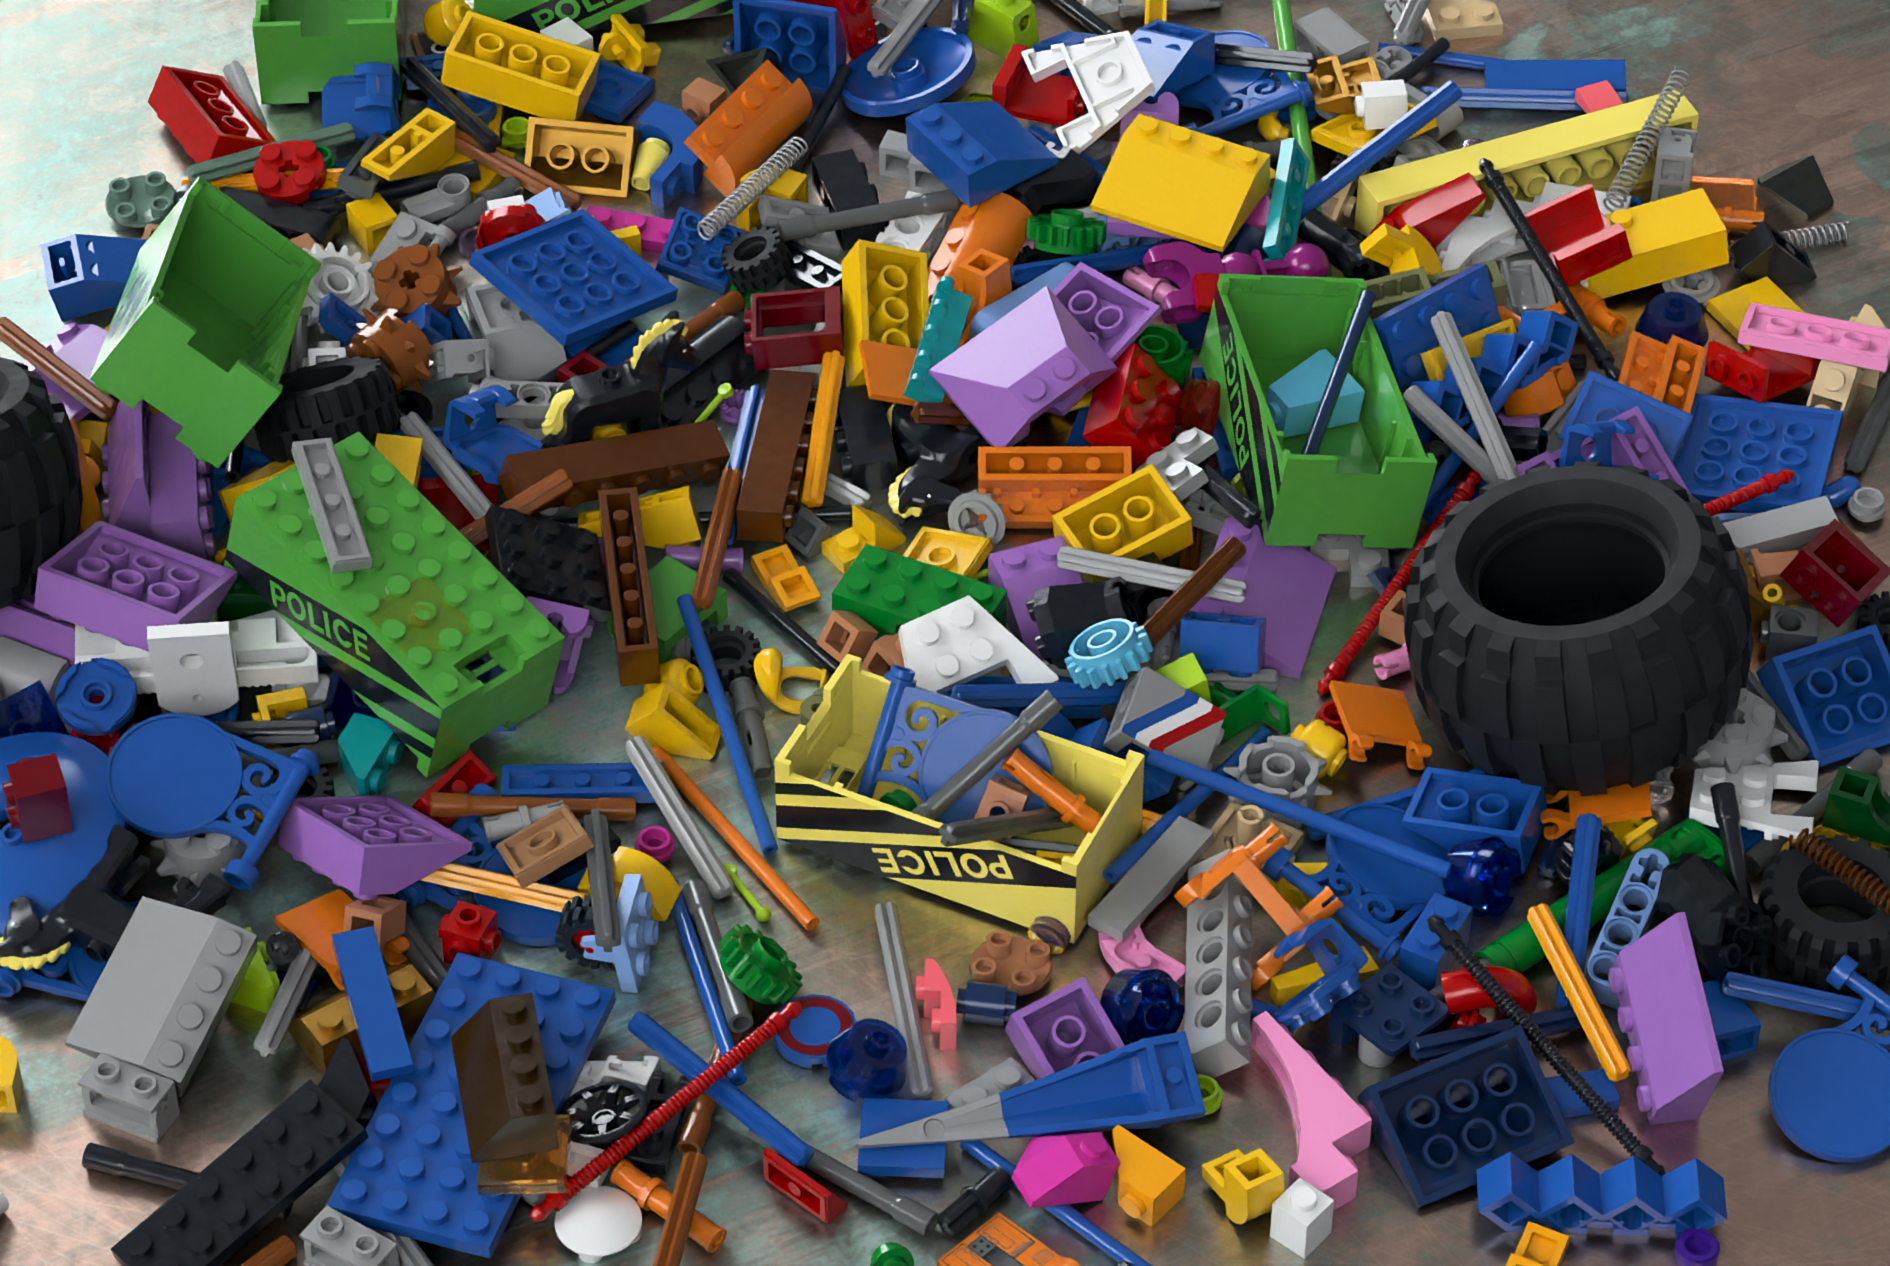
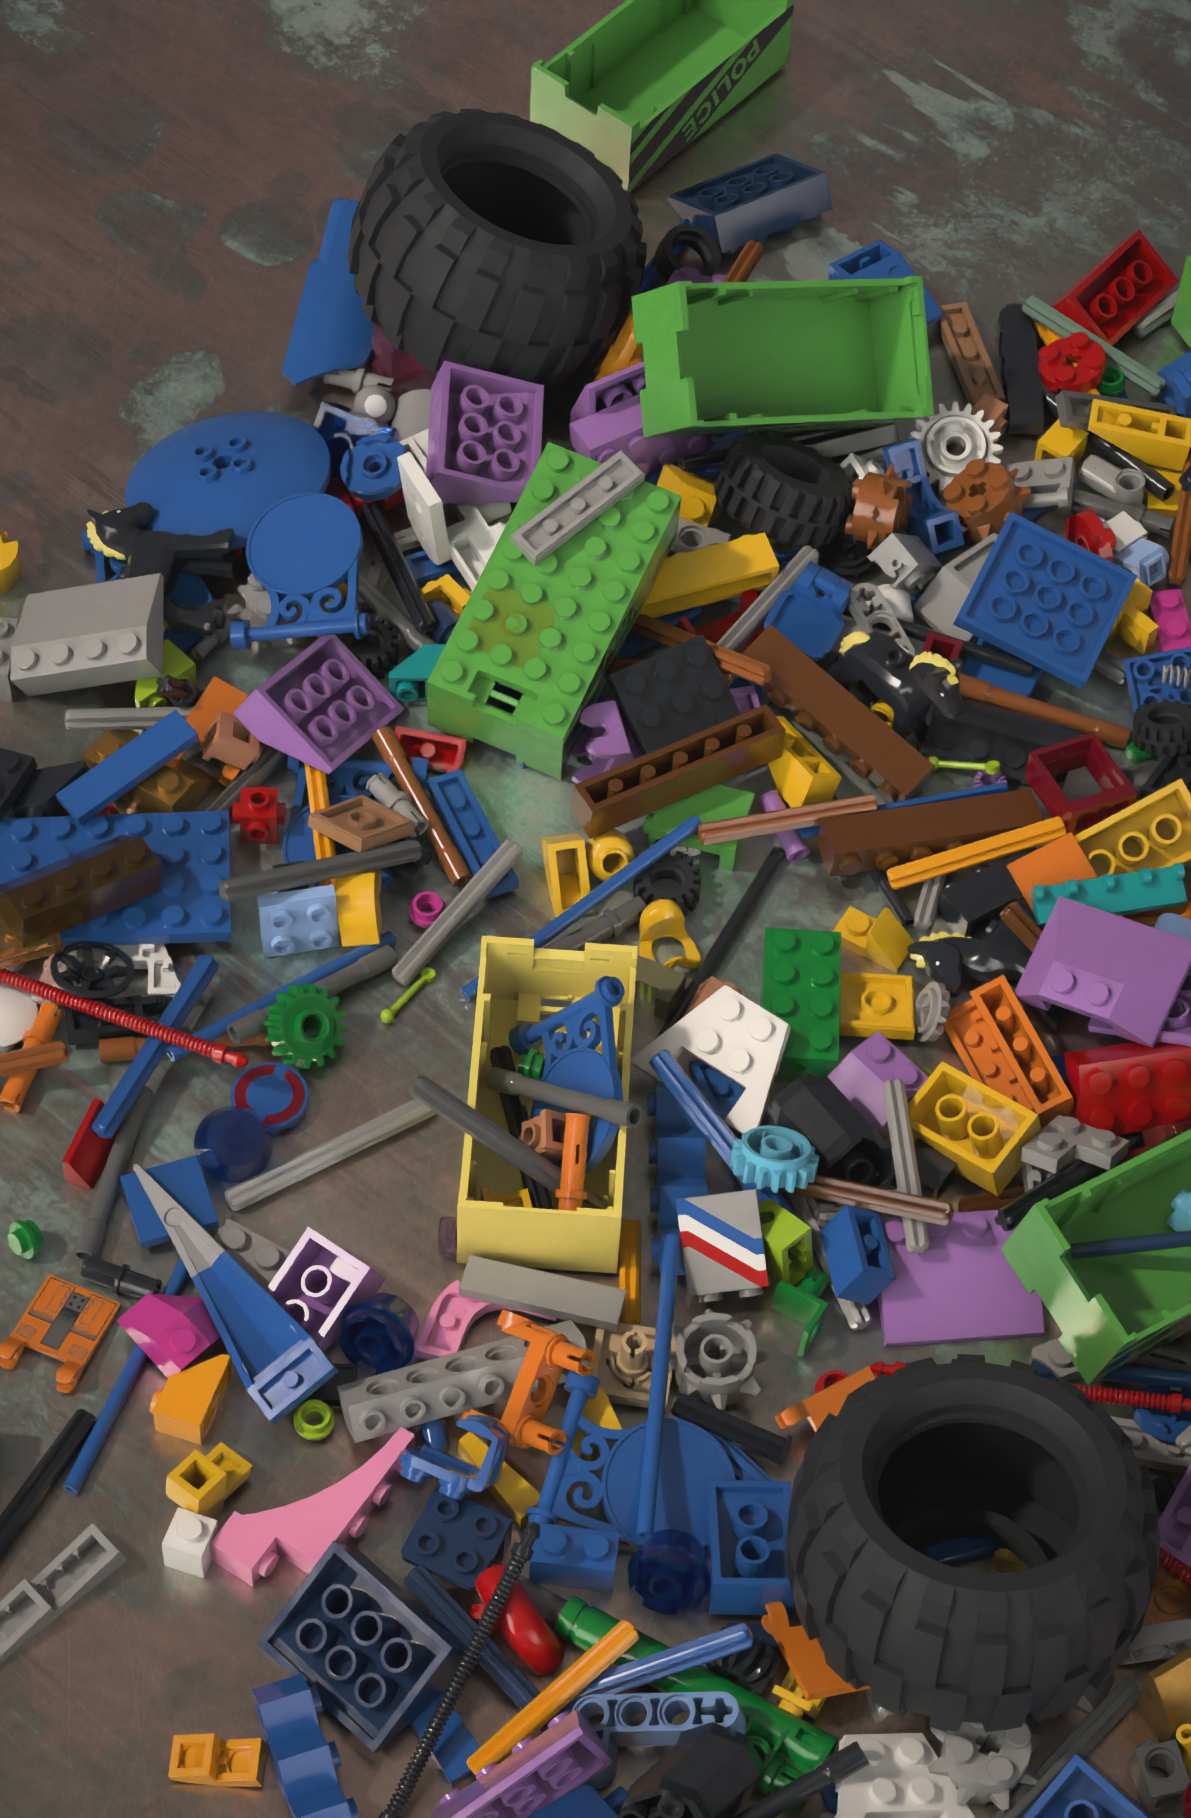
camera: 65 degrees right, 10 degrees up
dark red brick [2,753,73,844] -> none
sand green dish [105,171,175,228] -> none
orange piece [652,745,819,931] -> none
light orange slope [750,544,821,612] -> none
dark grey slope [784,506,832,559] -> none
nougat plate [816,610,878,663] -> none
coral slope [916,958,957,1051] -> none
dark blue brick [956,980,1018,1026] -> none
nougat dish [969,930,1053,996] -> none
blue piece [1103,727,1272,883] -> none
yellow head [1290,719,1348,779] -> none
none -> black axle [670,1393,792,1467]

